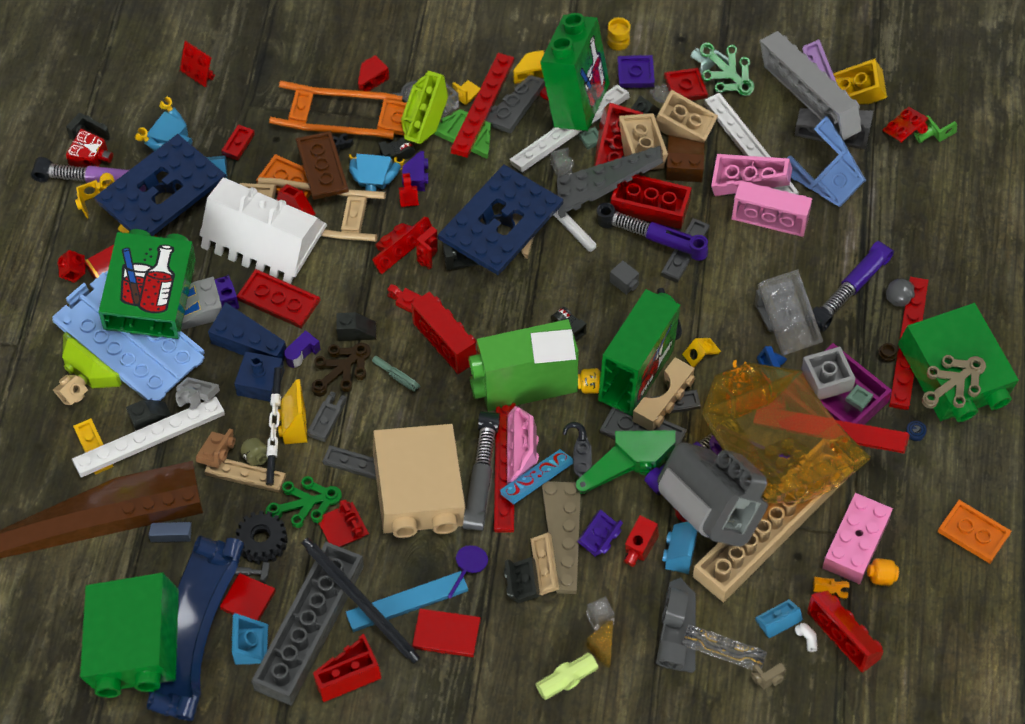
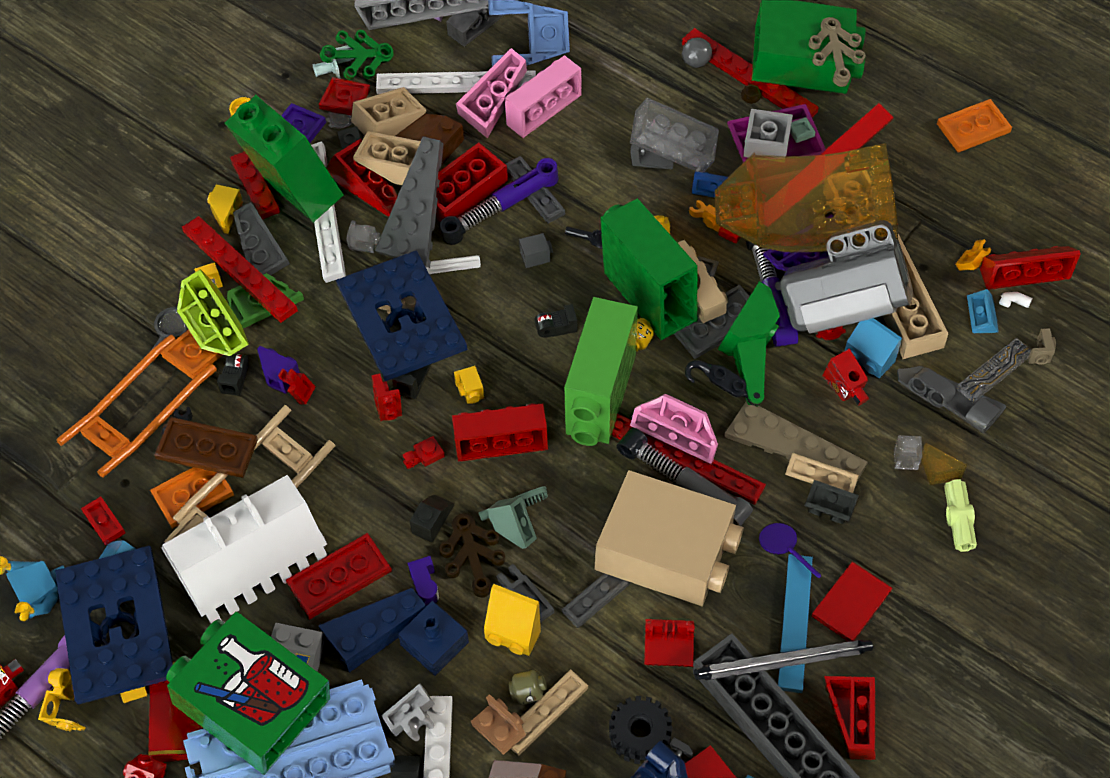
camera: 60 degrees left, 0 degrees up
dark purple leg [214,275,239,309] -> none
piece [266,367,282,486] -> none
green plant [266,476,342,528] -> none
red slope [277,184,315,216] -> none
dark azure torso [349,153,405,191] -> none
red slope [358,55,389,92] -> none
red bracket [372,217,432,274] -> none
dark azure tile [500,449,573,504] -> none
white sticker [531,329,576,363] -> none
dark purple bracket [577,509,623,556] -> none
sand green tile [579,127,599,149] -> none
piece [807,241,894,332] -> none
bright pink brick [822,493,893,584] -> none
light orange head [867,558,899,586] -> none
dark blue tile [906,421,927,441] -> none
none -> yellow brick [454,366,484,404]
none -> sand green slope [487,496,537,549]

